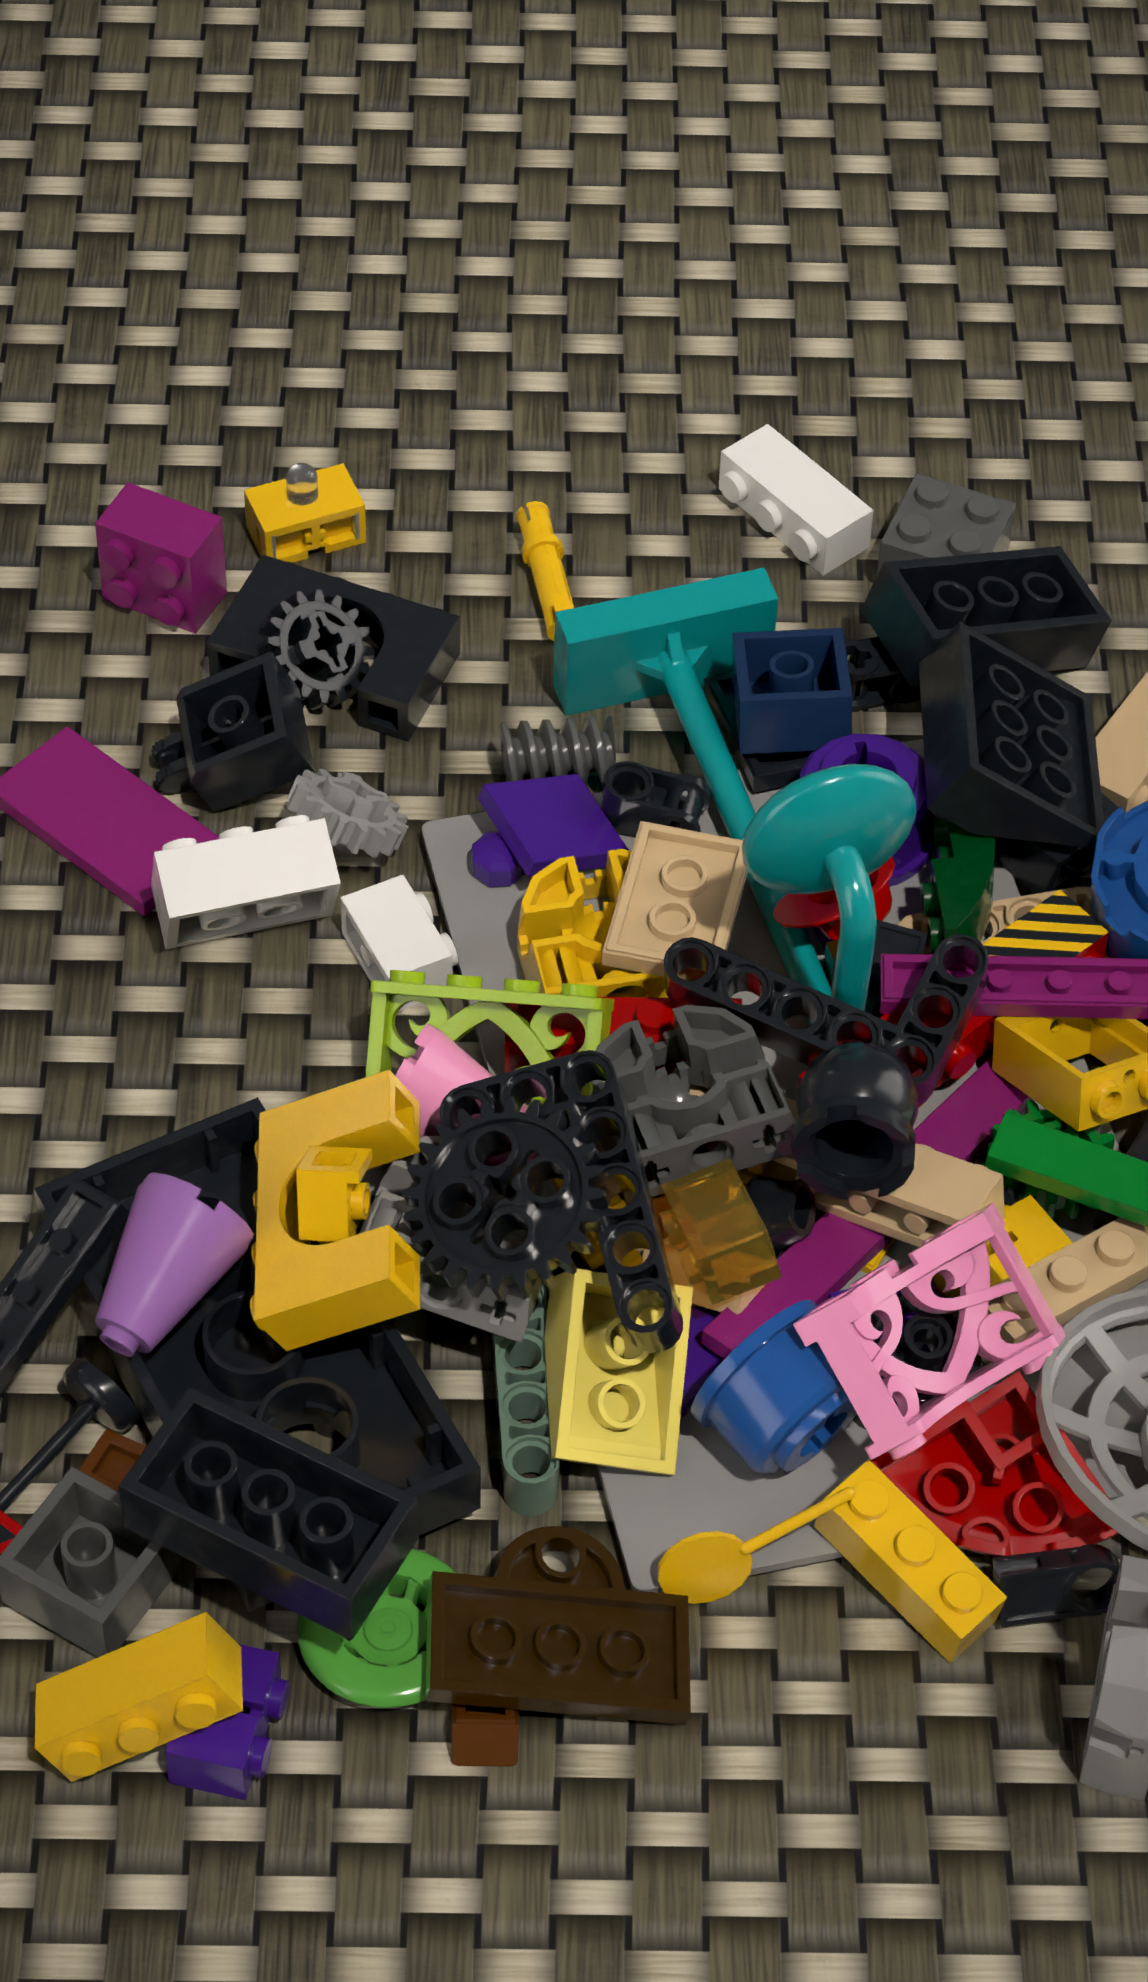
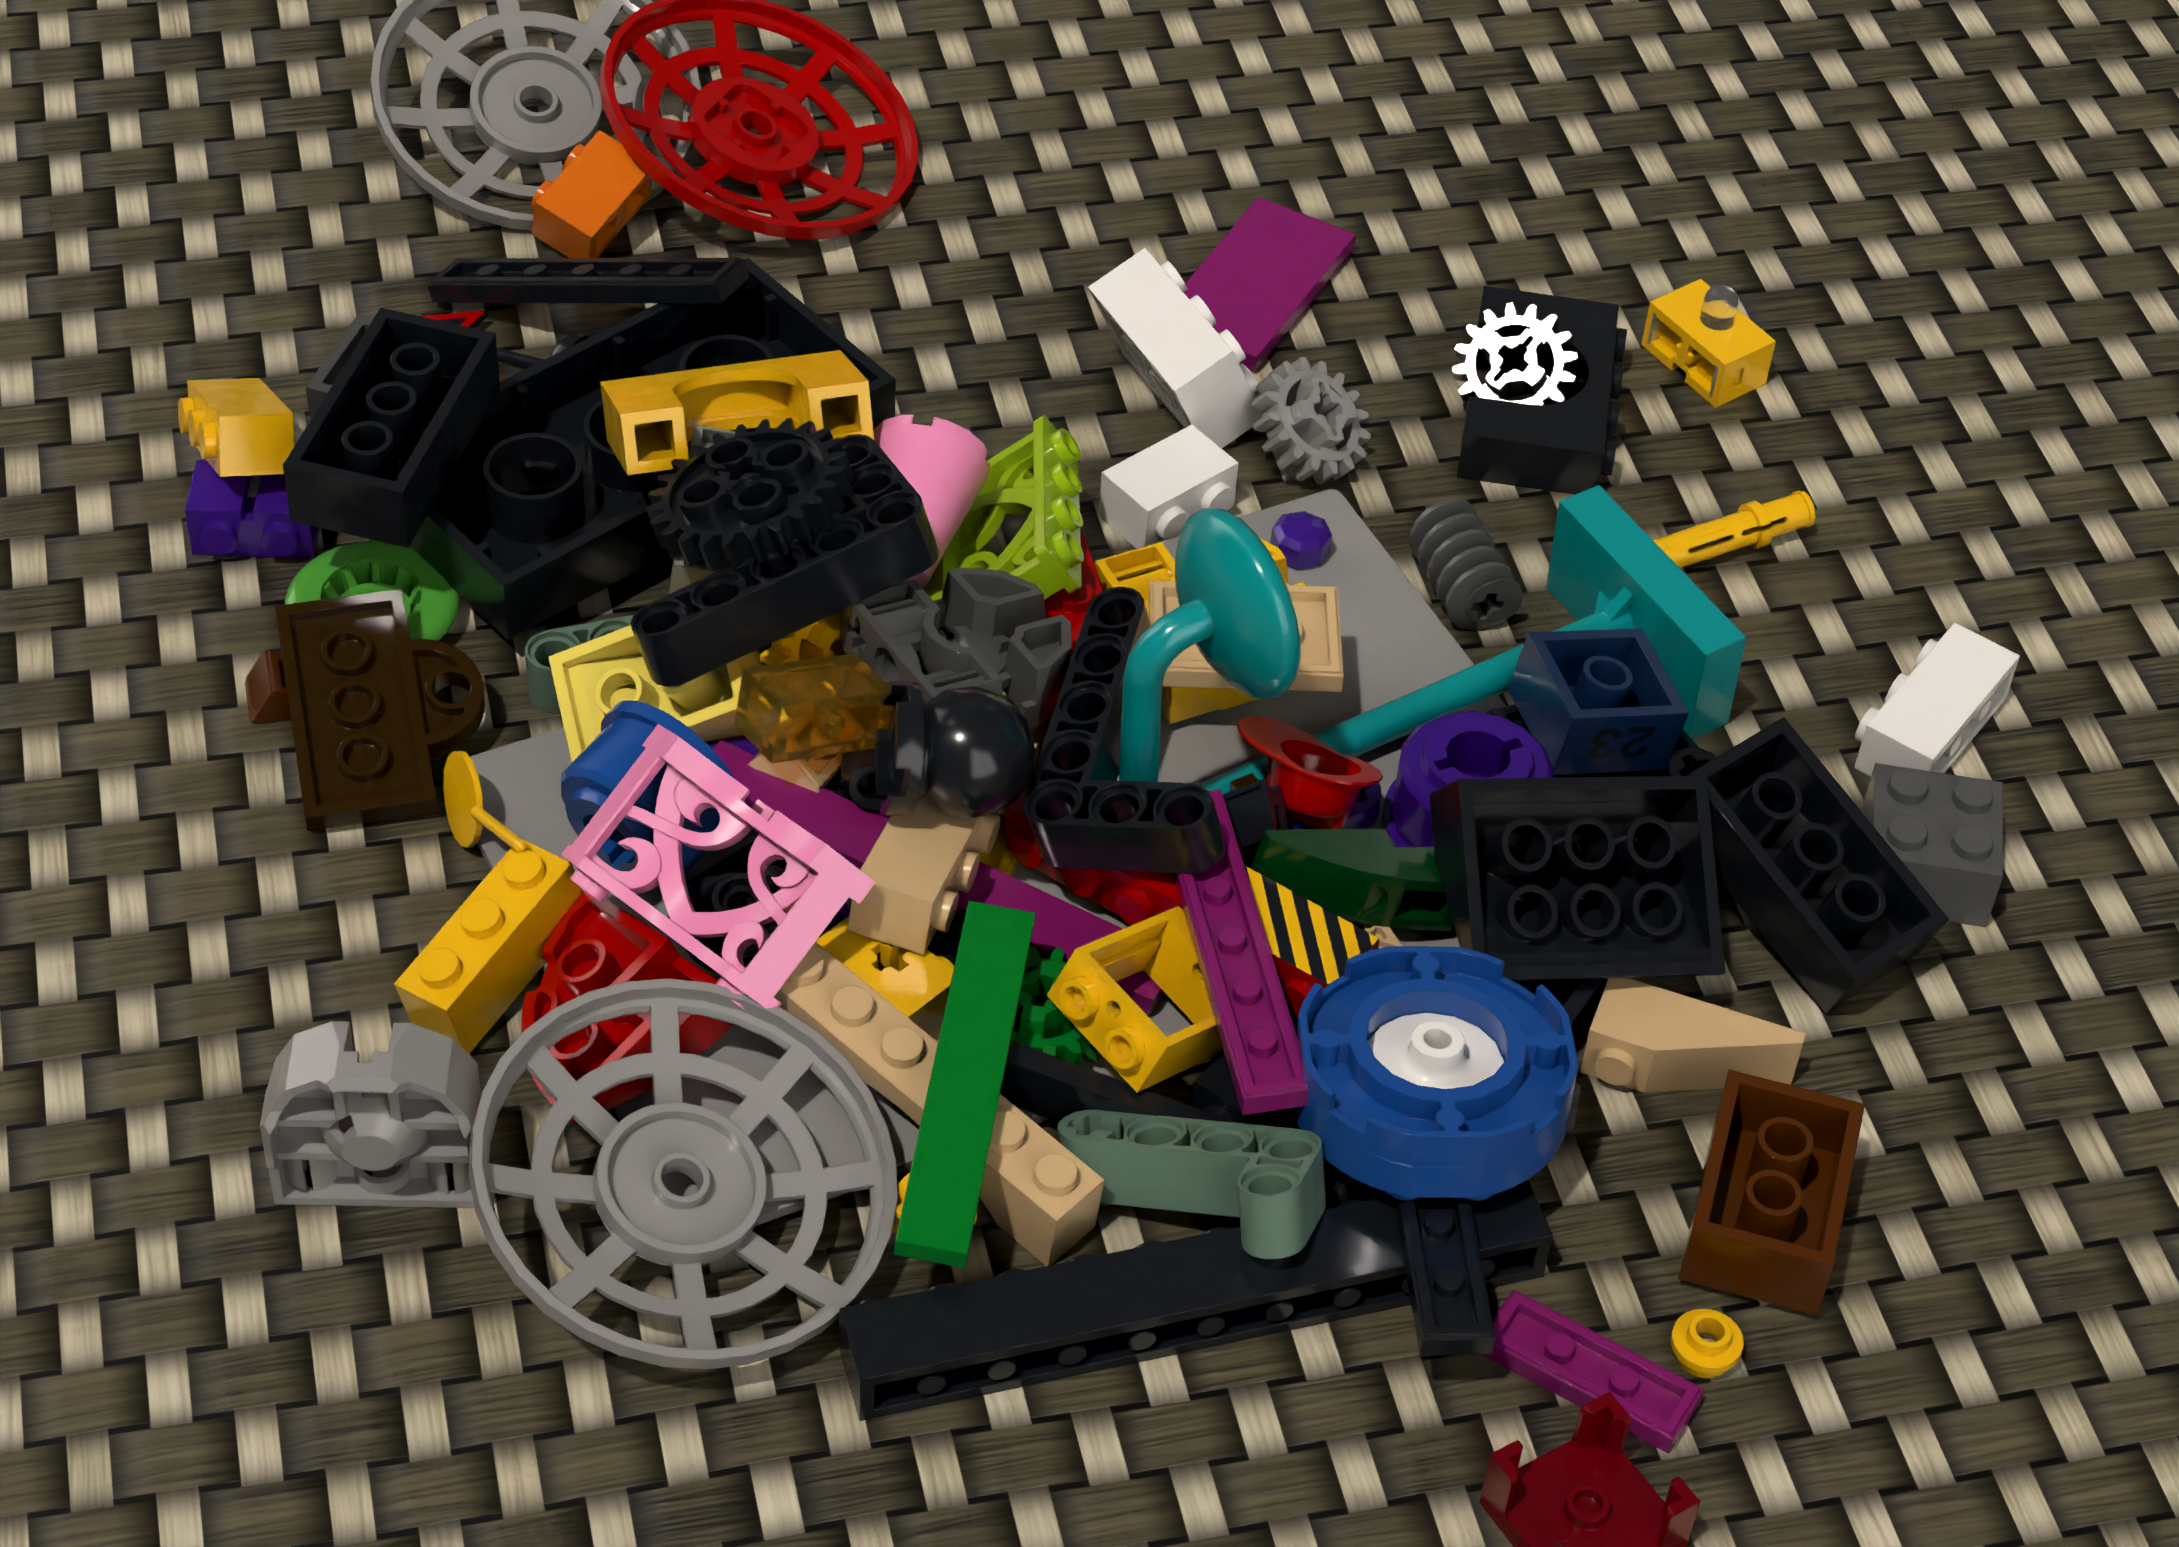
camera: 75 degrees right, 5 degrees down
magenta brick [95,482,227,634] -> none
medium lavender cone [95,1172,254,1357] -> none
black hinge [151,651,315,813] -> none
yellow brick [296,1146,372,1245] -> none
dark purple tile [478,774,629,877] -> none
black piece [601,761,712,837] -> none
black piece [993,1544,1119,1627] -> none

